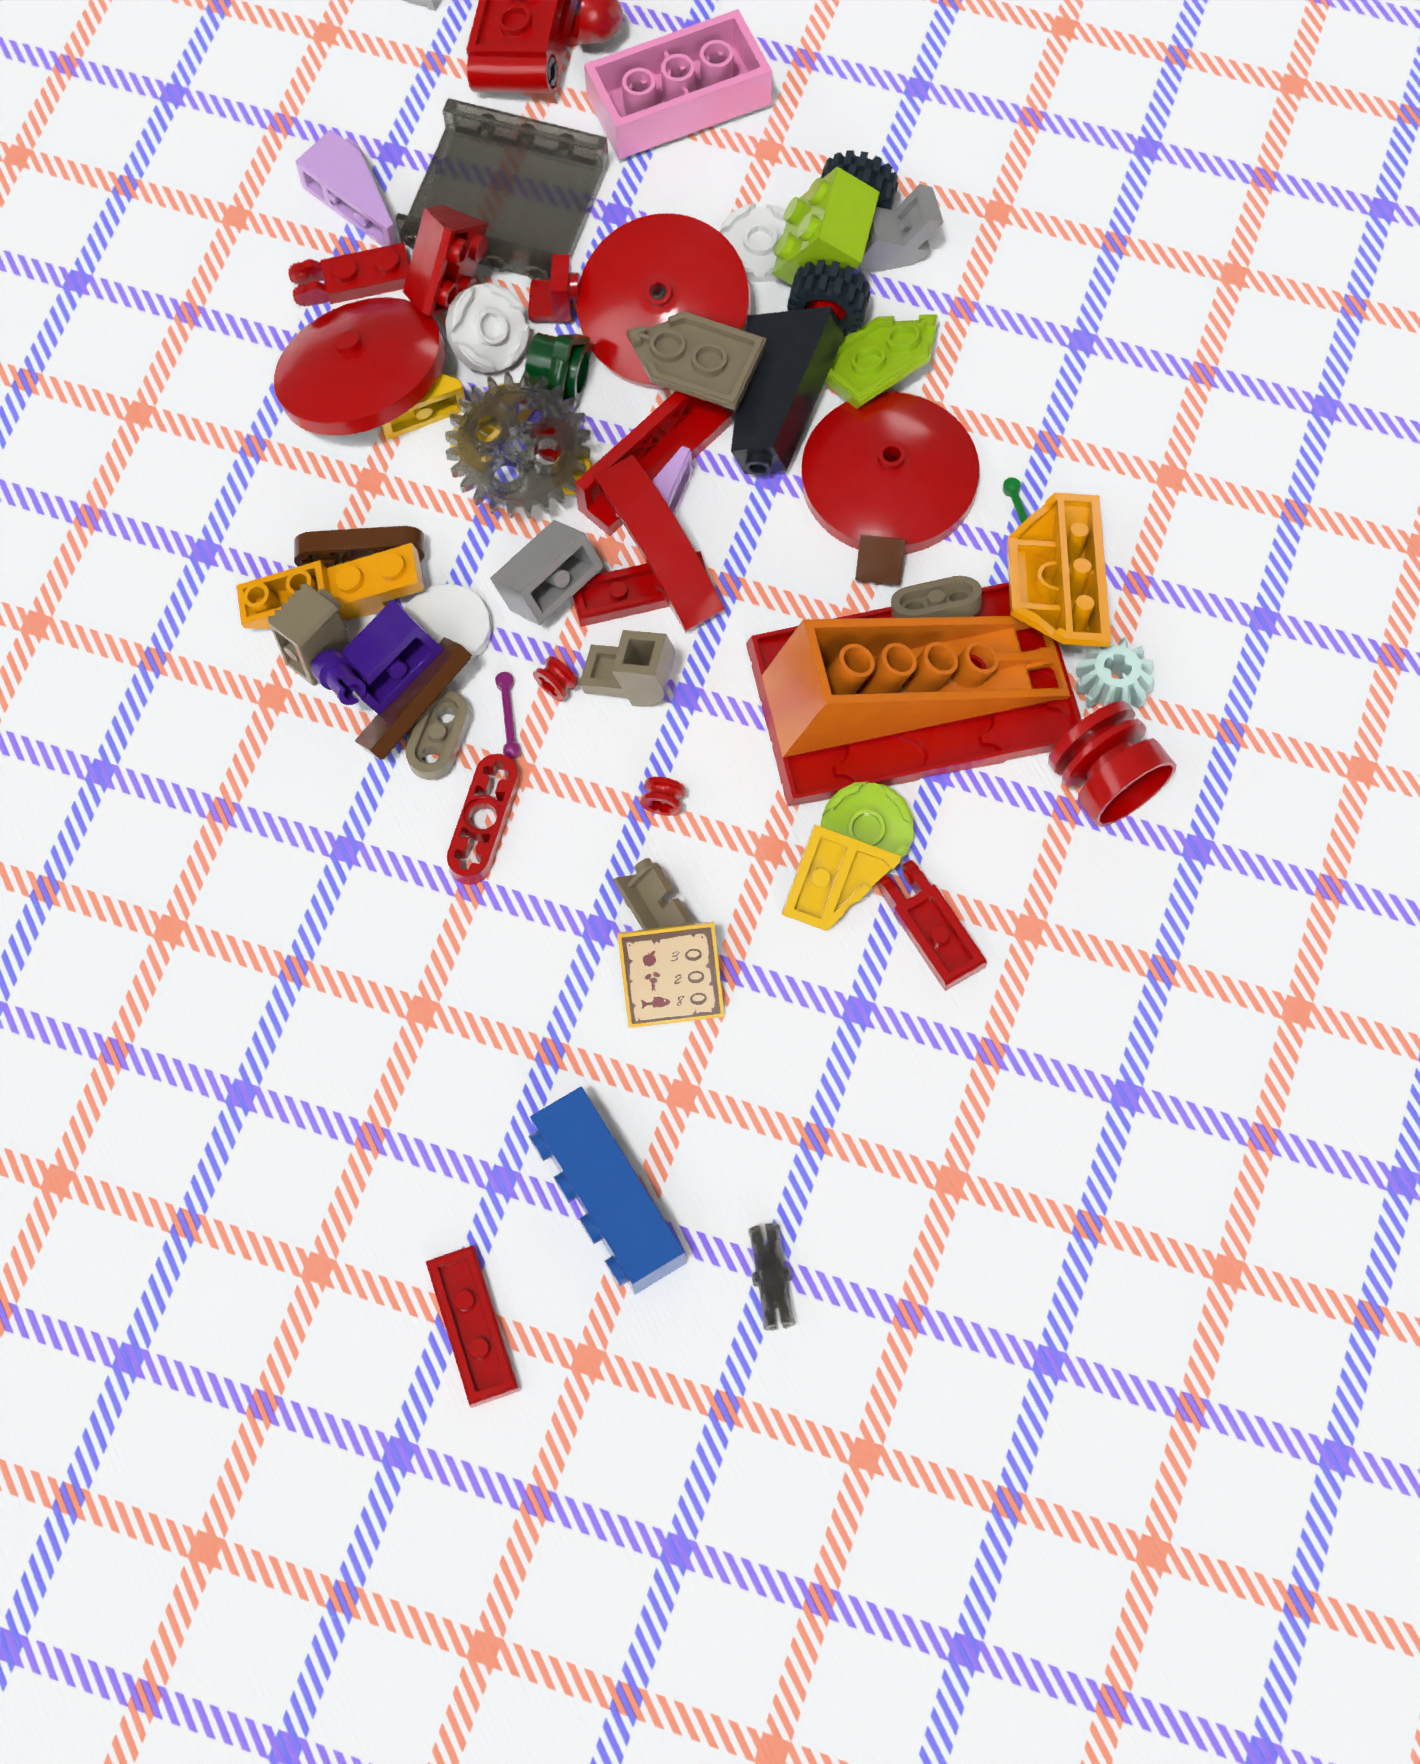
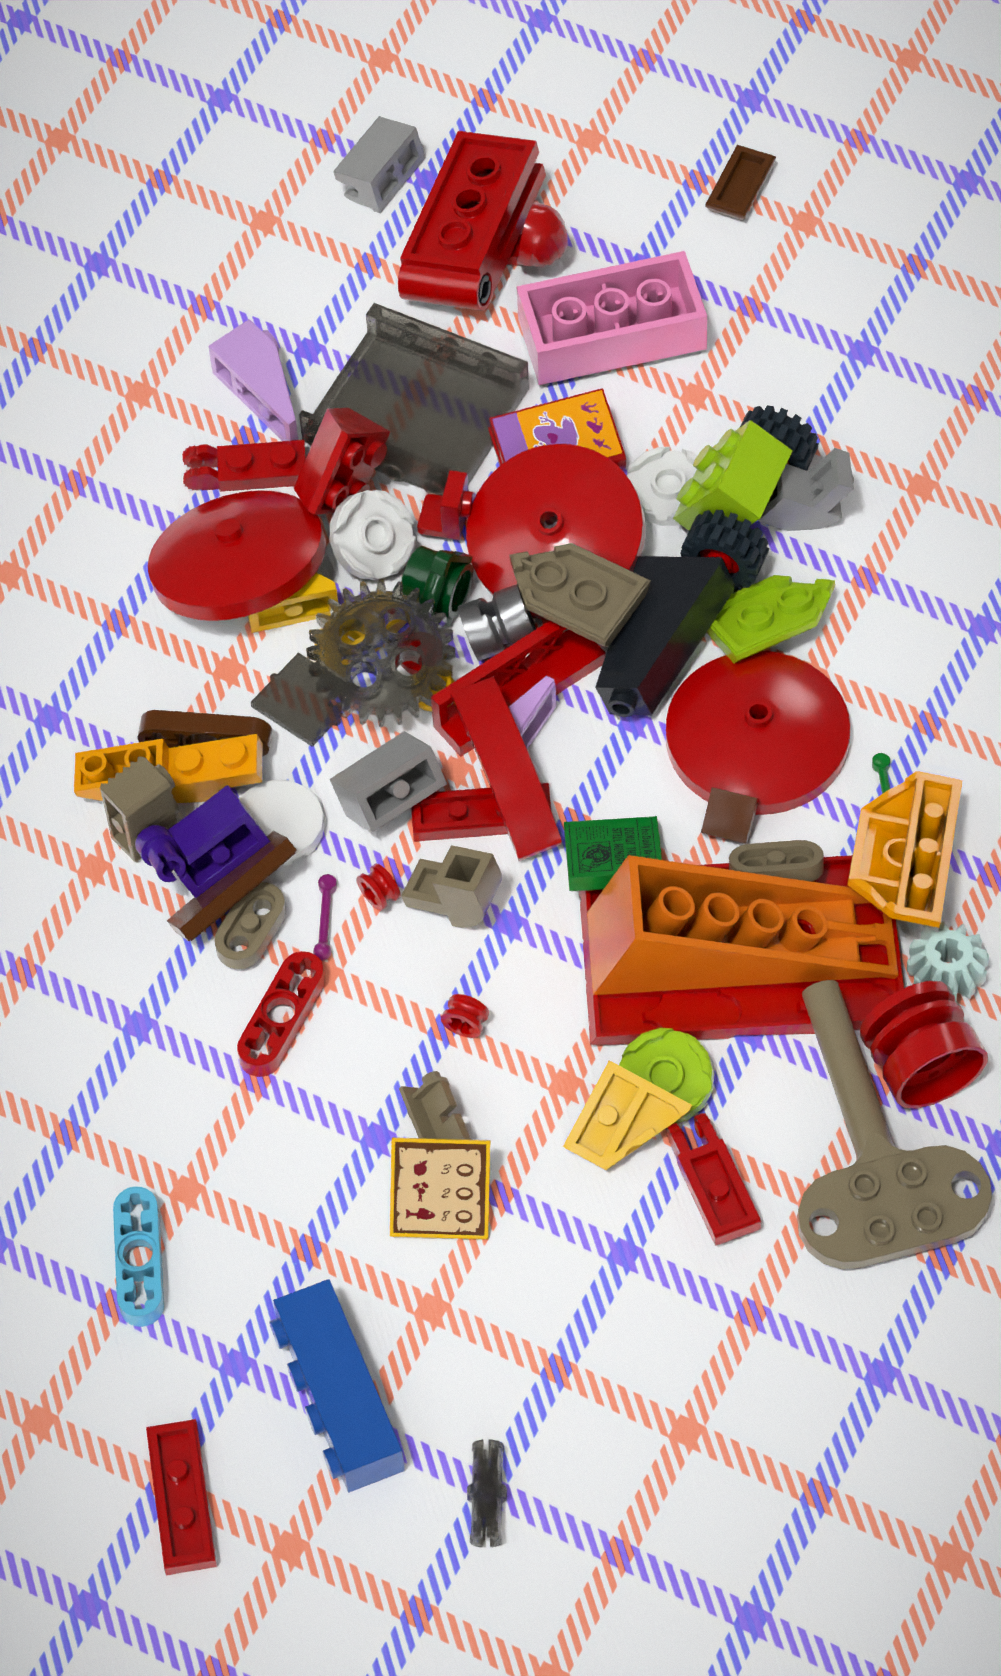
camera: 10 degrees right, 10 degrees down
none -> medium azure beam [113,1187,164,1327]
none -> clear smoke piece [250,652,360,747]
none -> flat silver wheel [458,584,536,661]
none -> piece [488,388,626,470]
none -> green tile [564,816,662,891]
none -> dark tan piece [797,980,992,1269]

